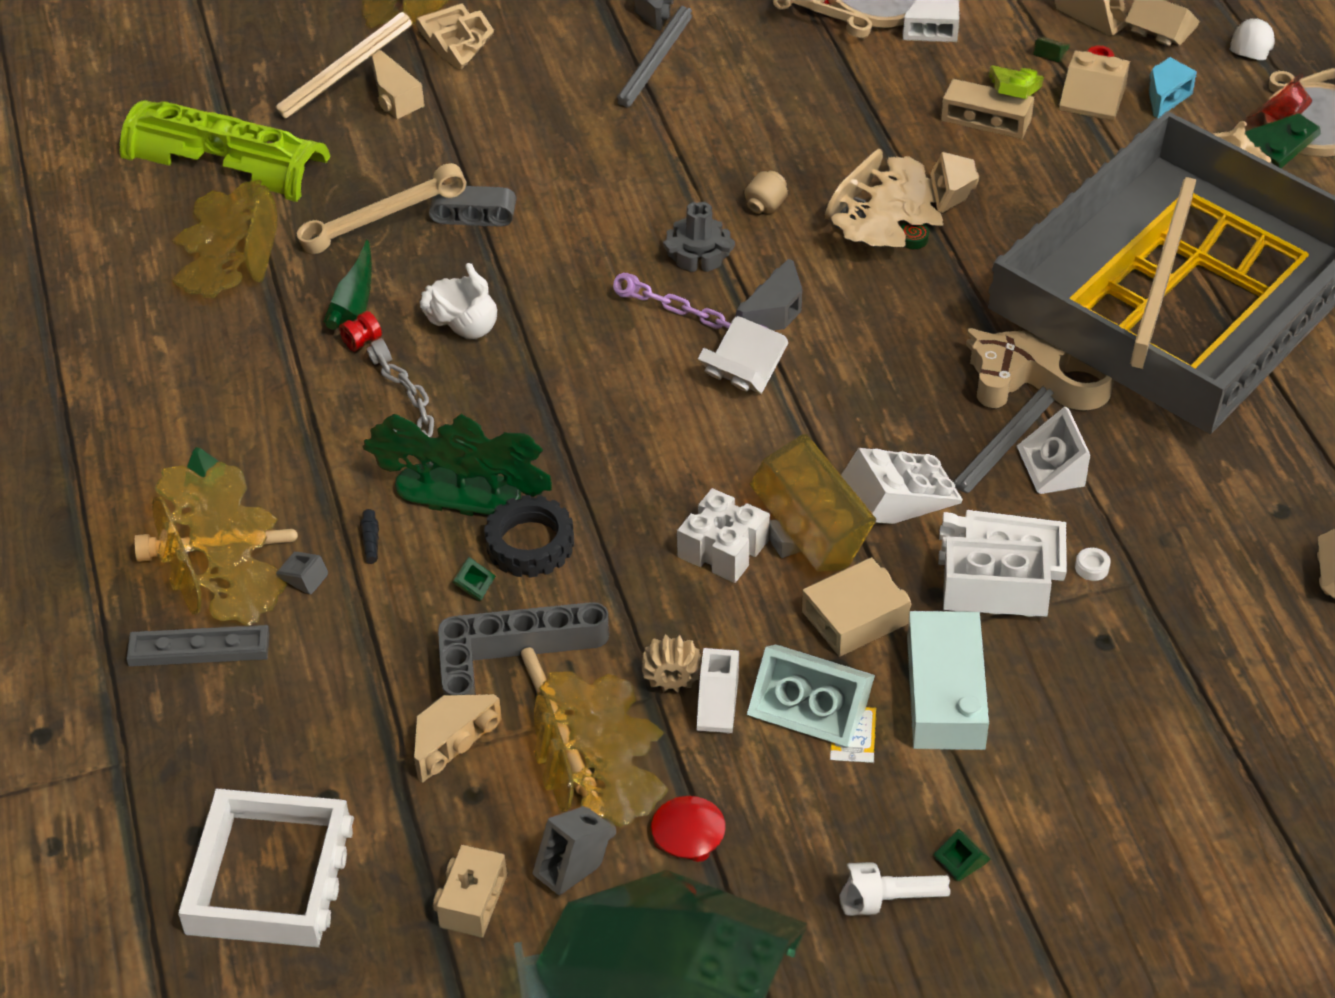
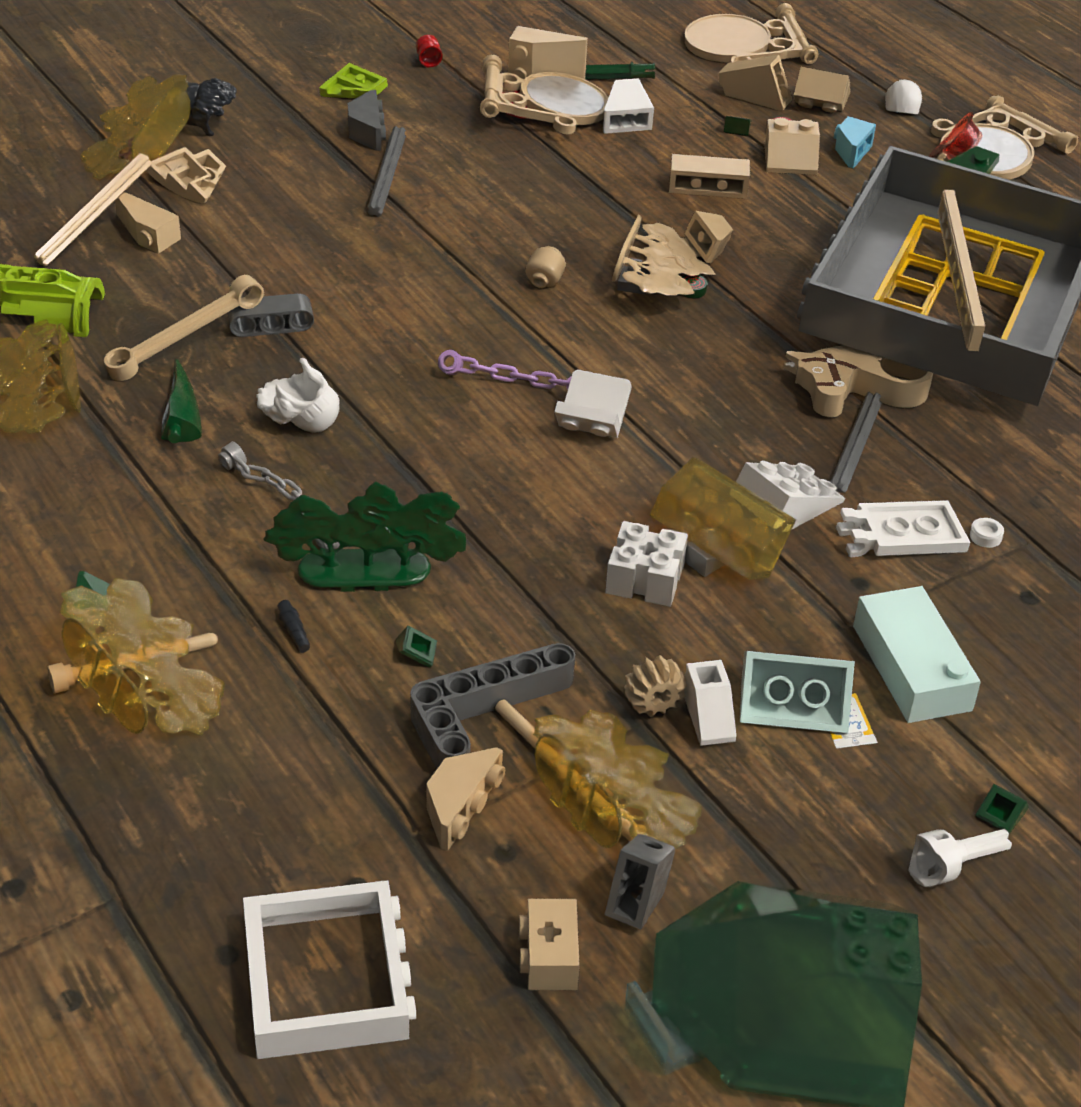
camera: 20 degrees left, 5 degrees down
dark grey tile [127,625,270,666] -> none
dark grey slope [276,551,328,594] -> none
red wheel [339,311,382,352] -> none
black tyre [484,495,574,577] -> none
red dish [651,796,725,862] -> none
dark grey piece [663,202,735,272] -> none
dark grey slope [736,259,802,330] -> none
tan brick [802,557,911,657] -> none
white slope [944,536,1051,617] -> none
lime wing [989,65,1044,99] -> none
white slope [1017,407,1090,494] -> none

